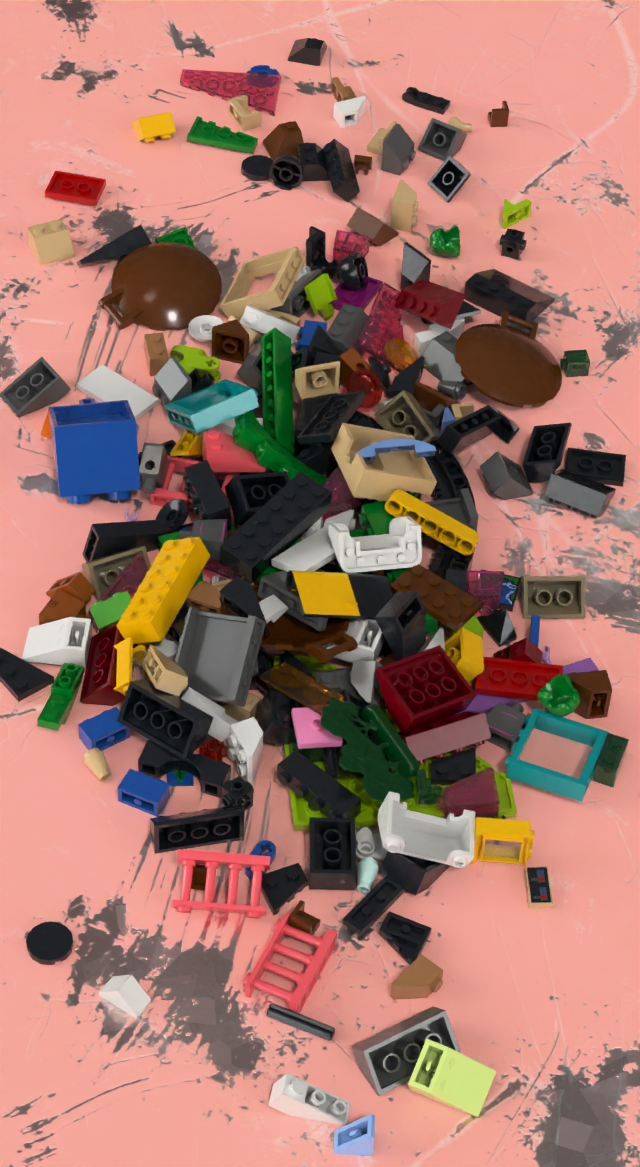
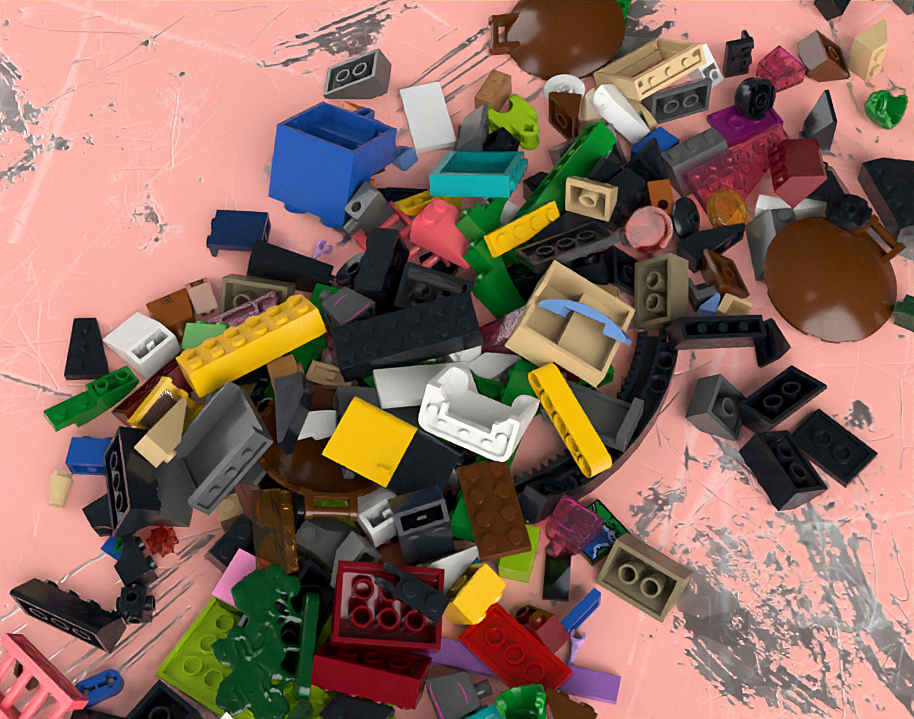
camera: 45 degrees right, 10 degrees up
blue brick [117,769,170,817] -> none
white slope [181,687,238,748] -> none
white slope [227,717,263,783] -> none
black brick [277,750,362,818] -> none
lime piece [304,274,338,321] -> none
black hair [310,257,339,279] -> none
dark grey cone [437,380,467,400] -> none
none -> dark blue panel [206,209,271,257]
none -> black hinge [374,562,451,623]
none -> yellow plate [483,201,561,258]
none -> black tile [825,193,873,230]

